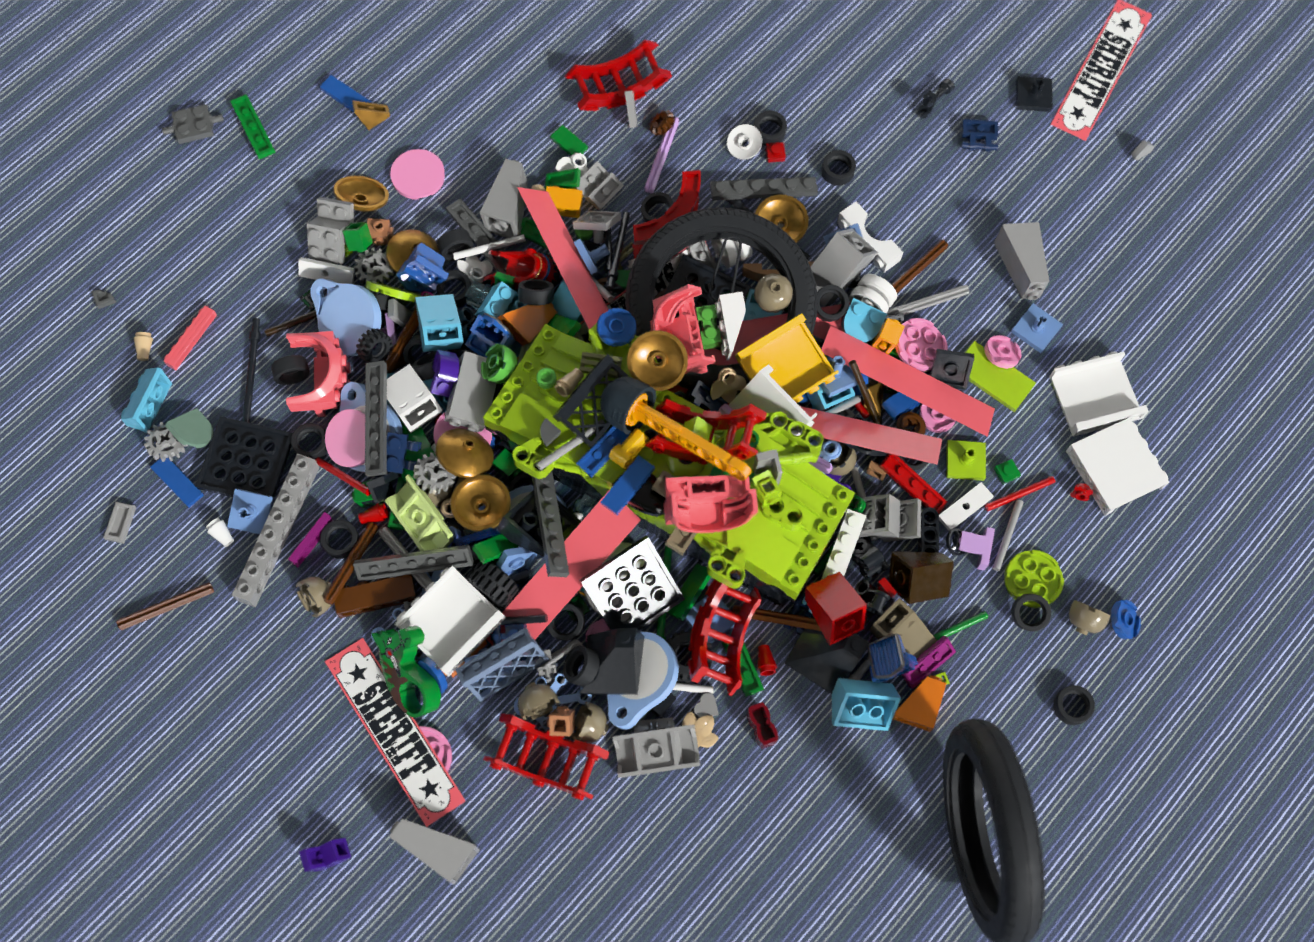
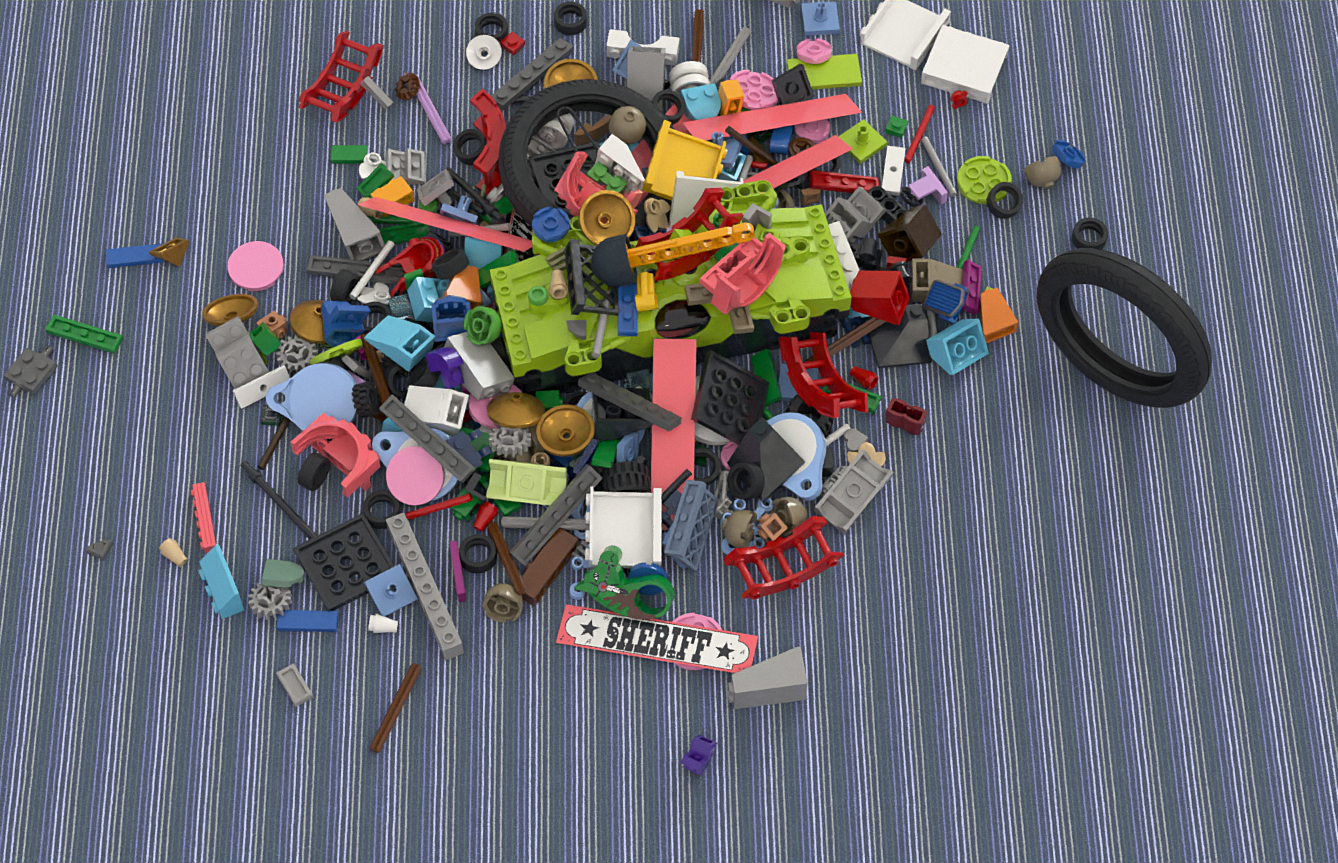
camera: 40 degrees left, 10 degrees down
blue tile [600,455,655,515] -> none

